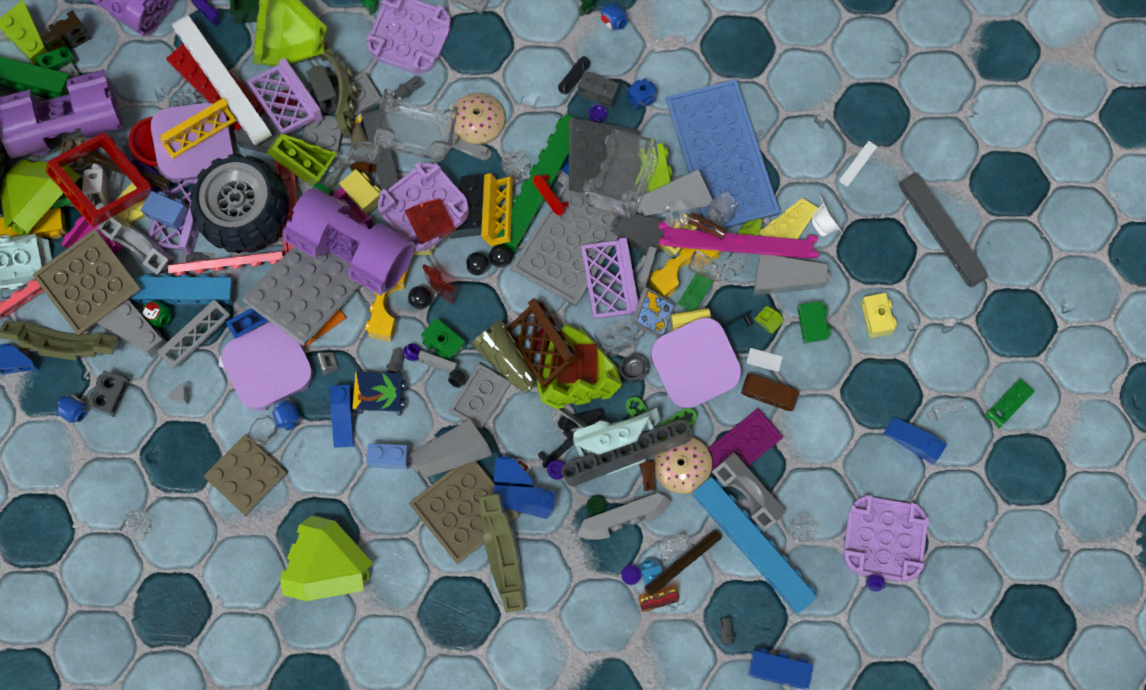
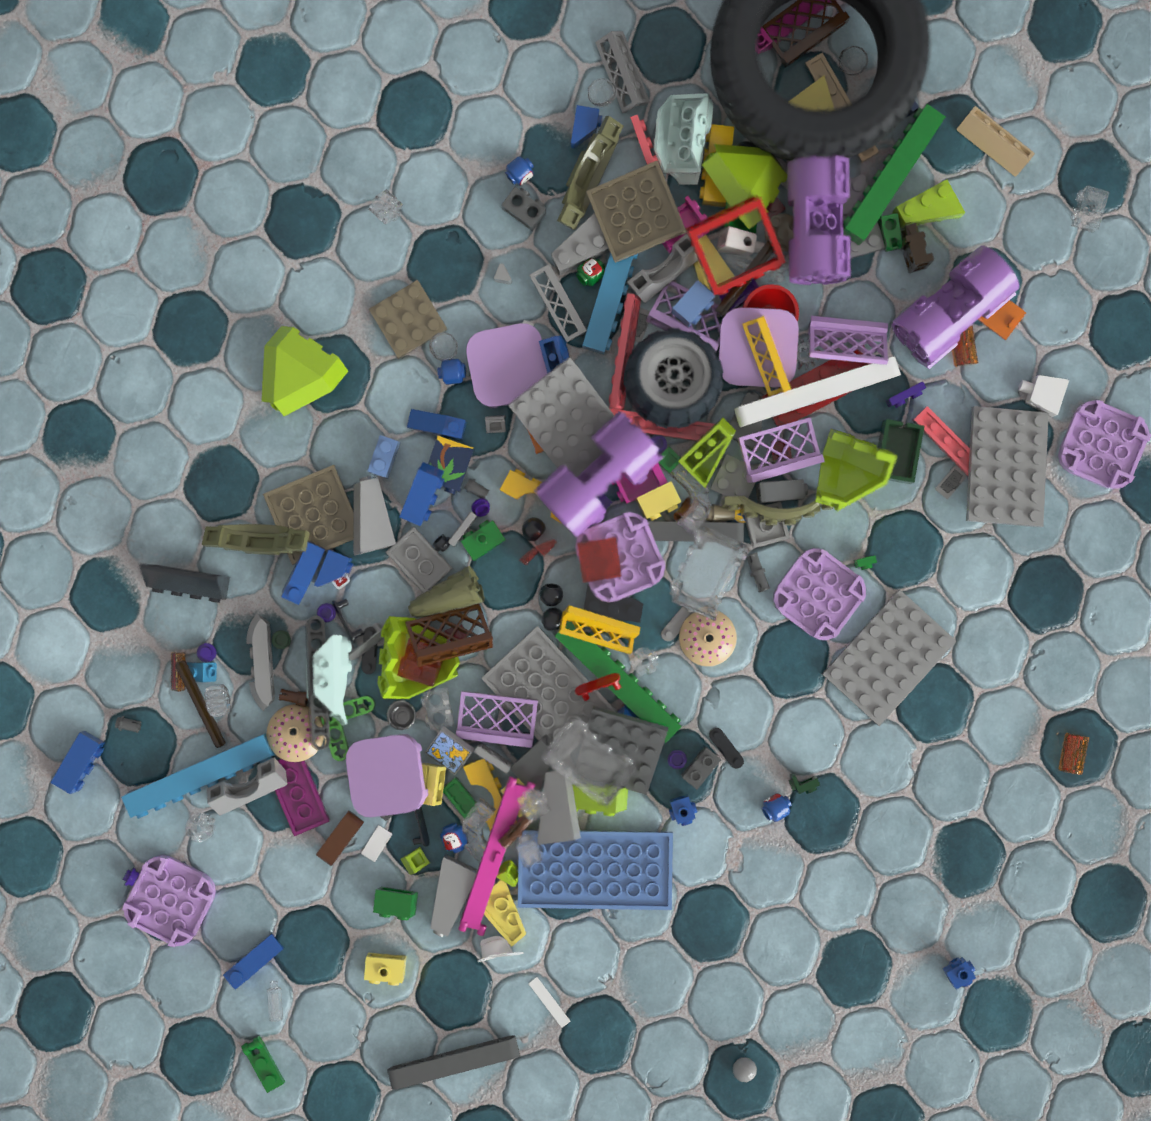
camera: 115 degrees right, 15 degrees up
none -> black slope [139,564,230,603]
none -> blue brick [399,462,445,526]
none -> head [440,823,468,853]
none -> lavender fence [808,316,888,365]

